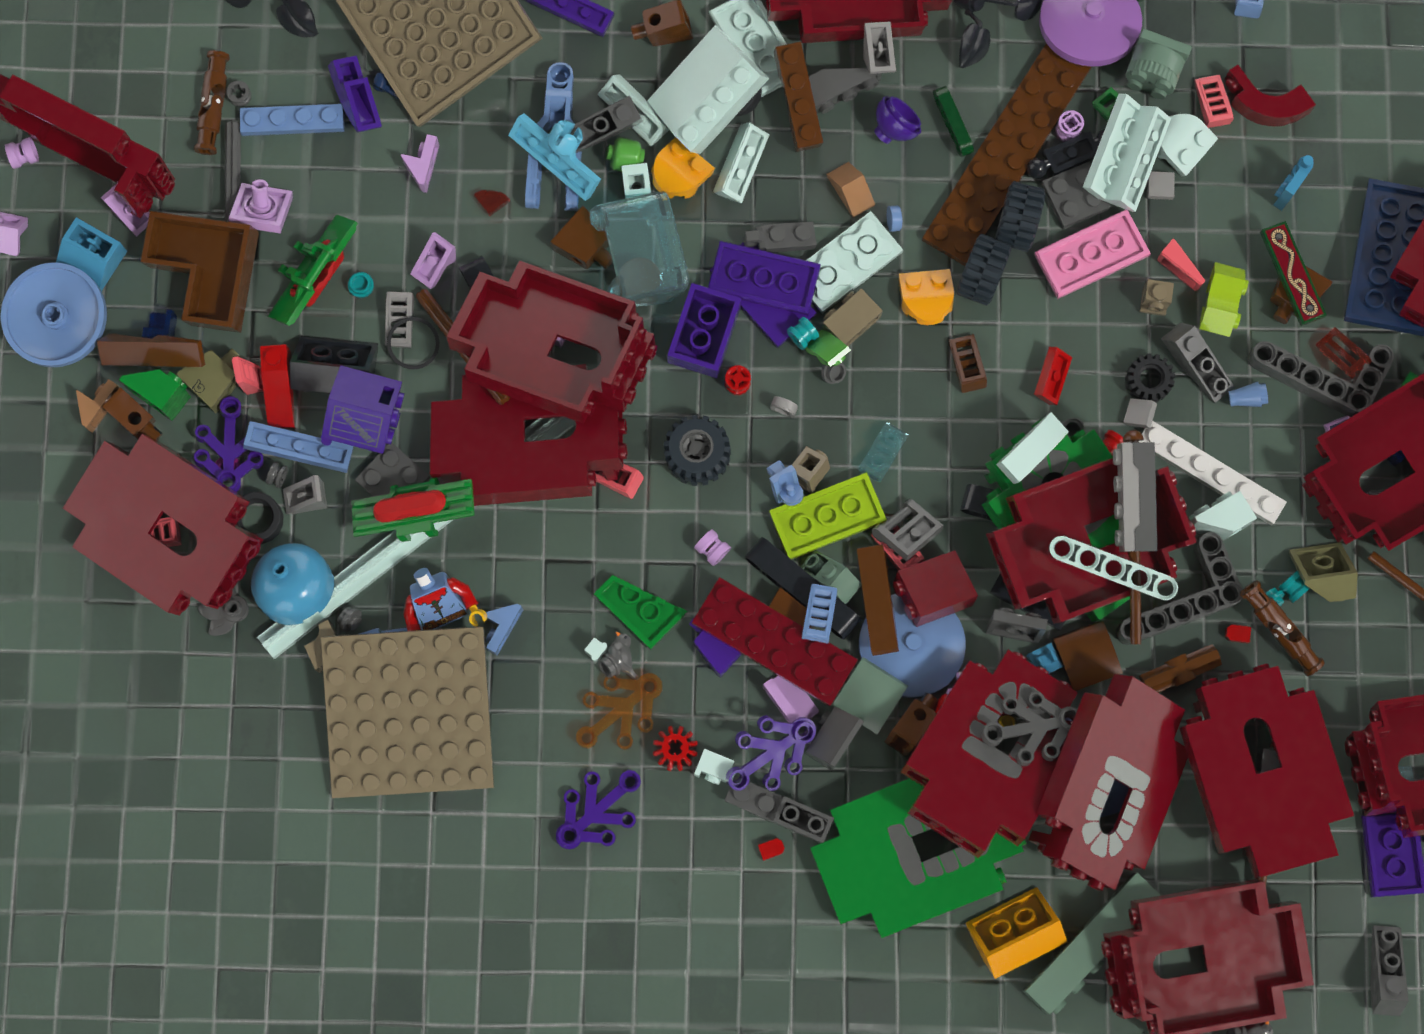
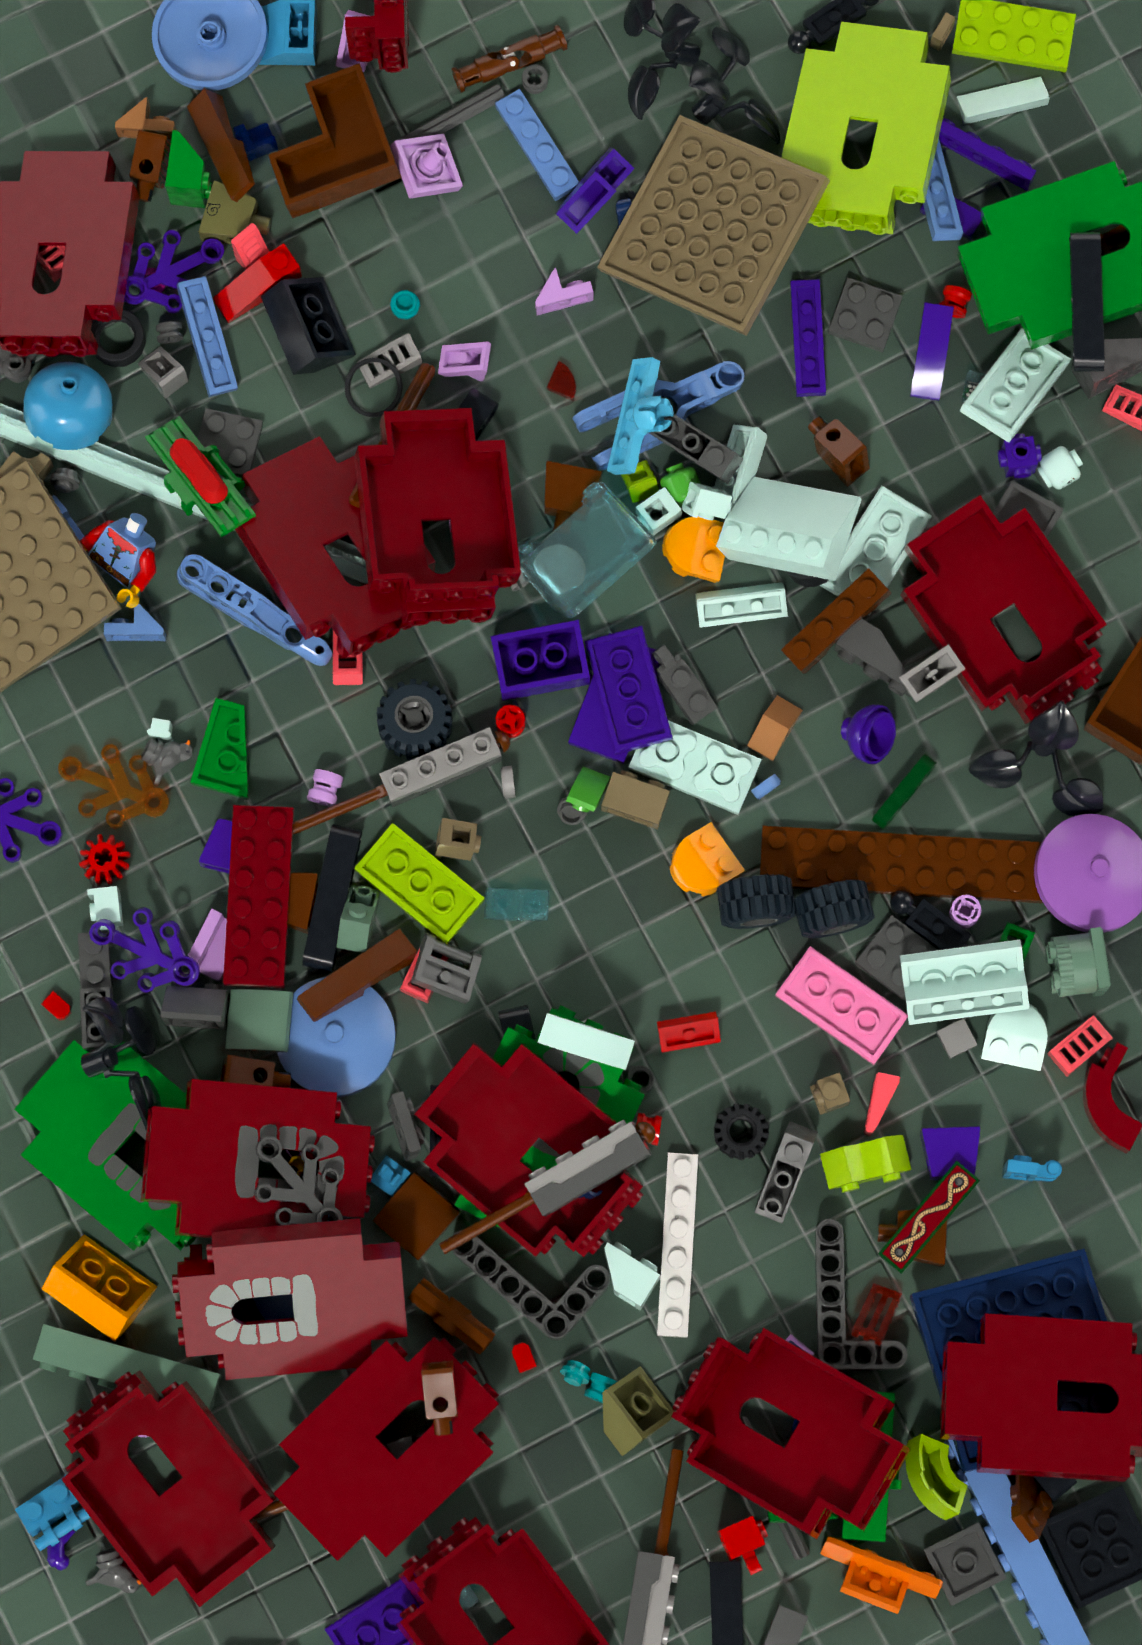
camera: 65 degrees right, 0 degrees up
green piece [268,215,358,326] -> none
dark purple container [321,365,405,454] -> none
medium blue hips [767,460,804,506] -> none
teal wheel [787,317,819,350] -> none
medium blue slope [802,584,838,643] -> none
dark red brick [893,550,978,627] -> none
reddish brown slope [949,334,987,393] -> none
light aqua beam [1049,536,1178,600] -> none
light grey tile [1123,398,1157,428] -> none
medium blue cone [1228,382,1268,407] -> none
reddish brown piece [1240,580,1325,676] -> none
none -> black plant [81,997,161,1130]
none -> medium blue piece [176,554,333,666]
none -> light grey piece [293,727,511,835]
none -> torso [421,1360,458,1435]
none -> lime slope [620,460,659,503]
none -> light aqua brick [681,481,732,521]
none -> dark purple torso [920,1126,980,1180]

